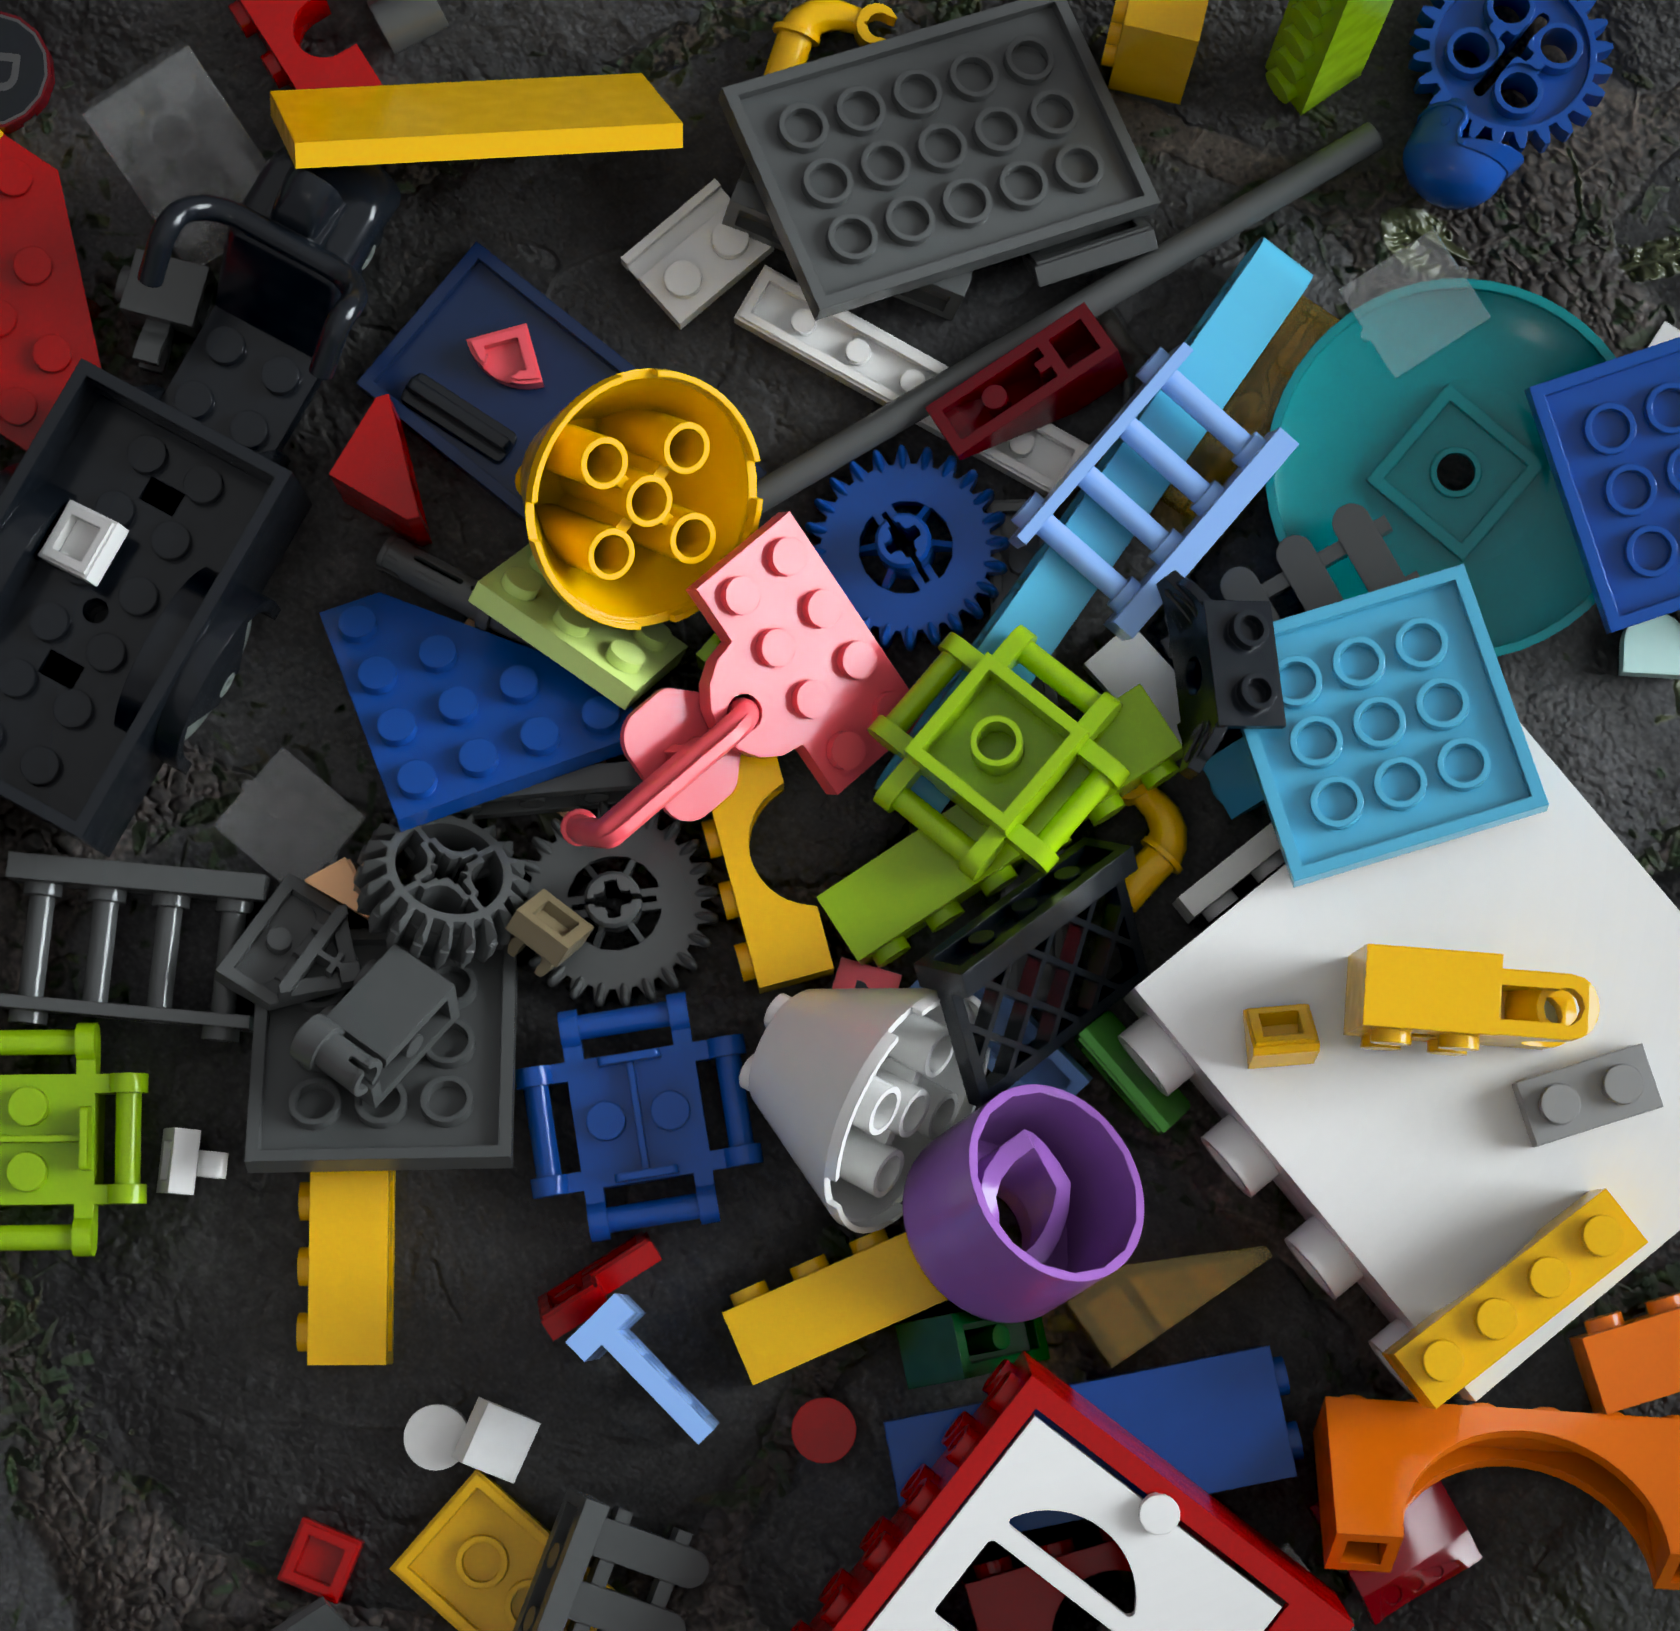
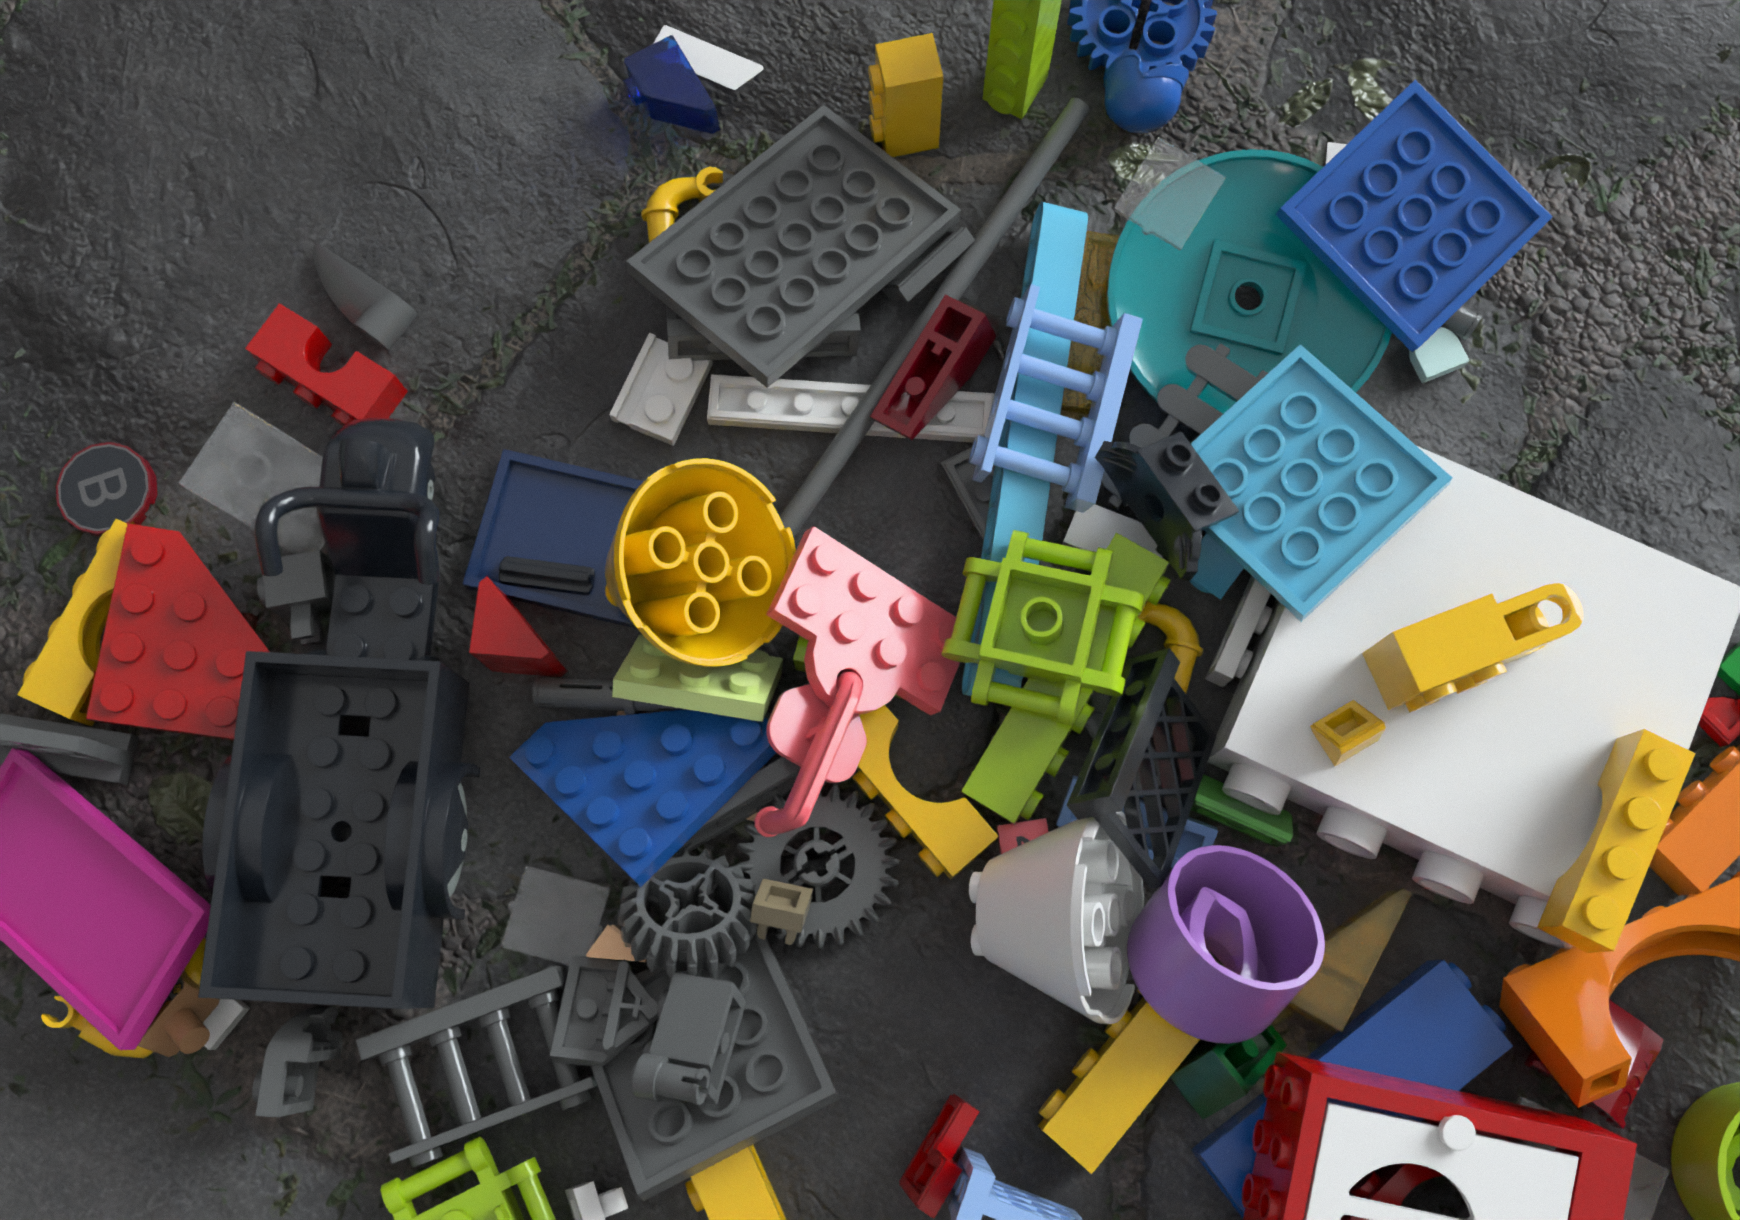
camera: 20 degrees left, 5 degrees down
white tile [38,499,129,587] -> none
yellow tile [270,73,683,169] -> none
coral tile [466,323,544,390] -> none
blue brick [515,991,764,1243] -> none
red tile [791,1397,856,1463] -> none
blue gear [805,444,1010,651] -> none
light grey plate [1511,1043,1664,1147] -> none

